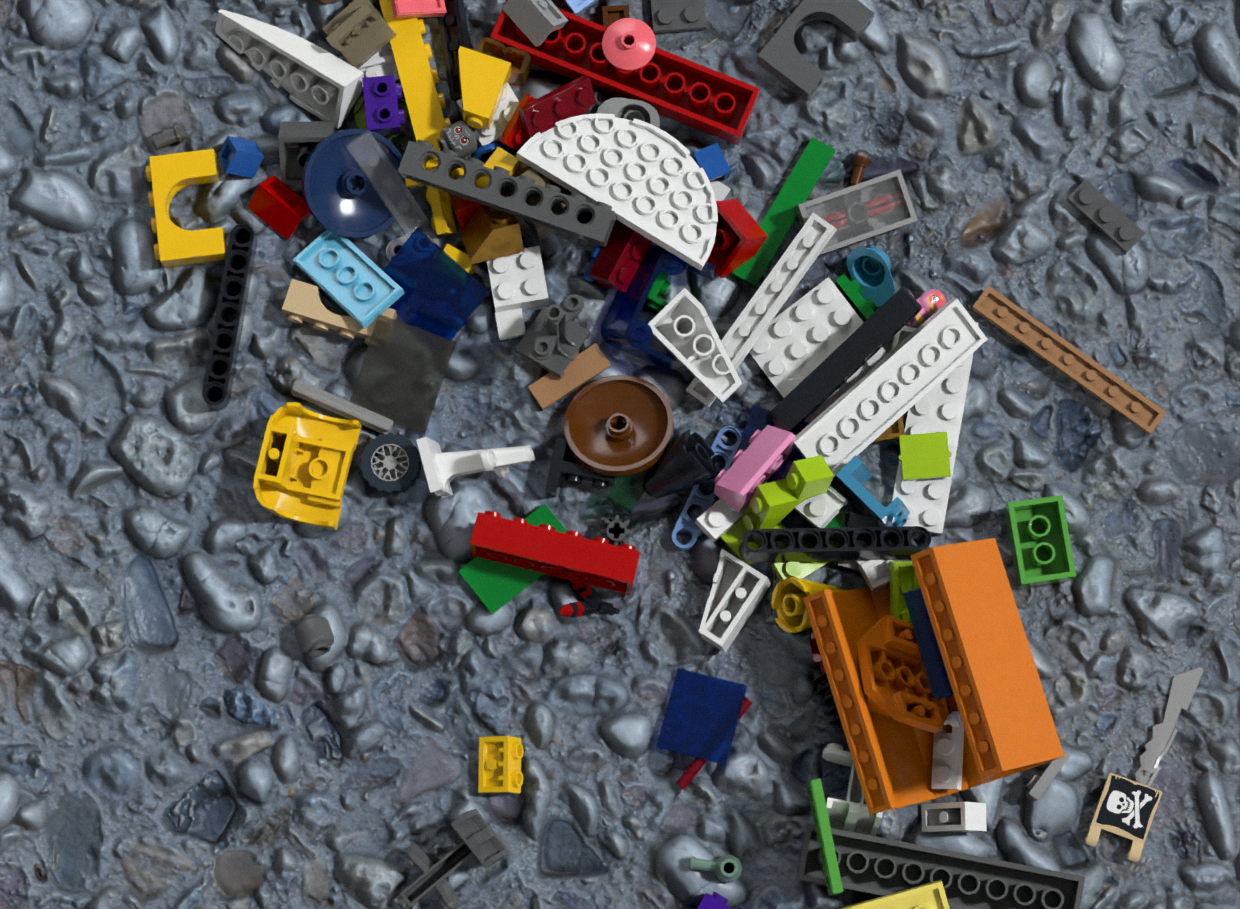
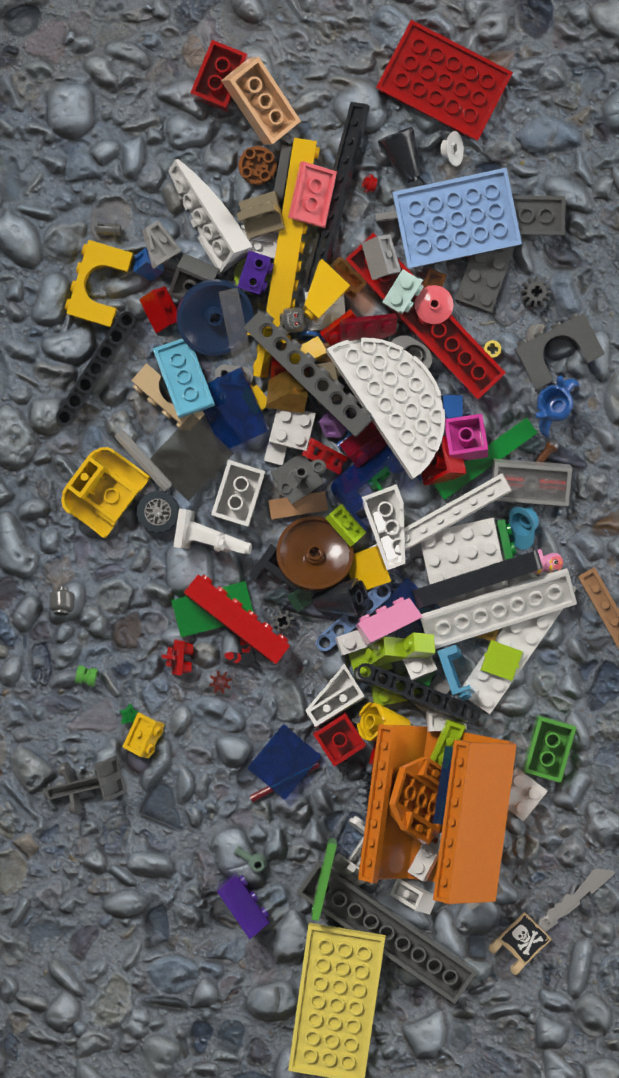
camera: 30 degrees right, 10 degrees up
none -> bright green wheel [75,665,98,687]
none -> green piece [119,703,140,725]
none -> light grey wing [142,220,182,269]
none -> red hips [161,639,193,675]
none -> clear red gear [209,670,233,694]
none -> white brick [211,460,266,527]
none -> red plate [302,438,348,475]
none -> red brick [313,712,367,767]
none -> medium lavender panel [319,410,349,438]
none -> lime bracket [325,504,367,547]
none -> yellow tile [349,545,391,590]
none -> light aqua bracket [382,269,424,315]
none -> dark pink slope [445,414,488,460]
none -> light yellow bush [484,340,501,358]
none -> white brick [508,765,547,821]
none -> blue piece [535,375,579,437]

